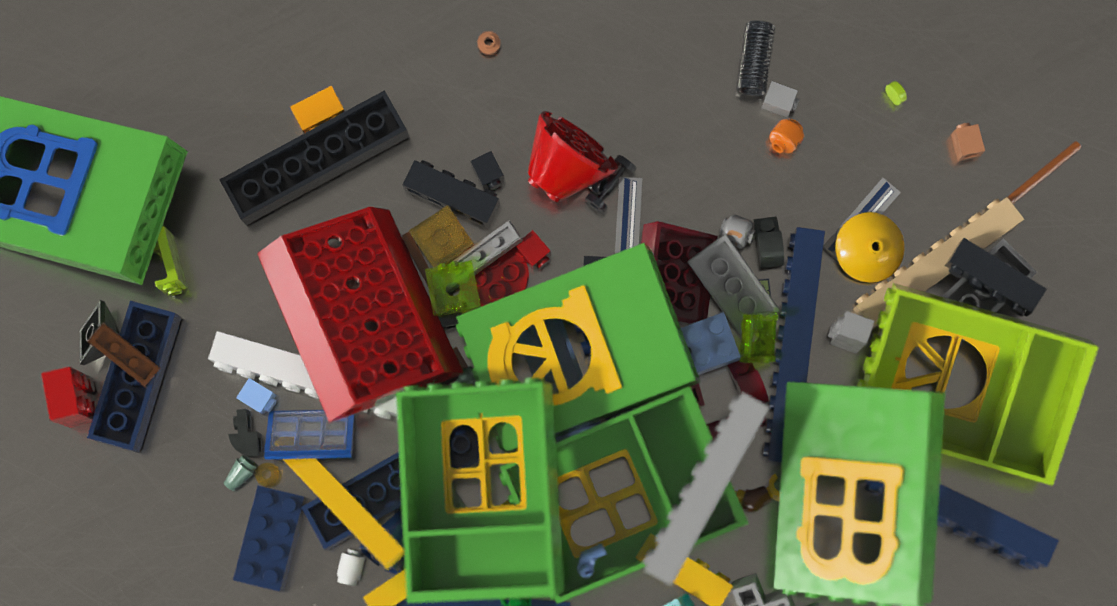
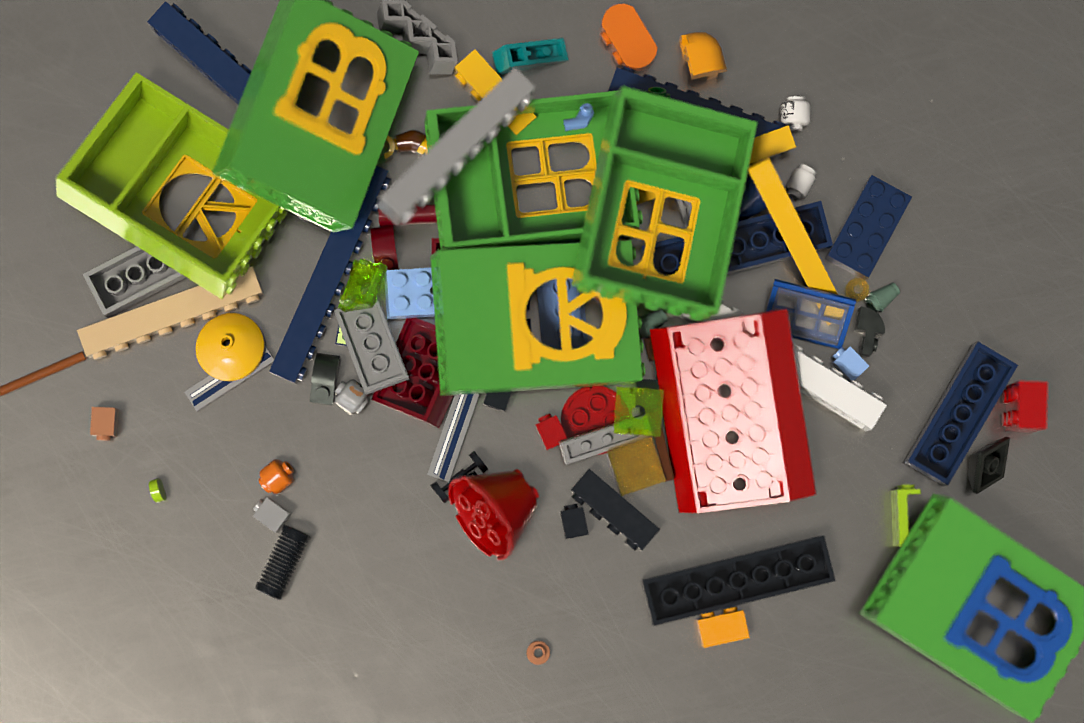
camera: 175 degrees left, 5 degrees up
reddish brown tile [88,322,160,386] -> none
light grey brick [828,311,874,354] -> none
black brick [945,238,1047,317] -> none

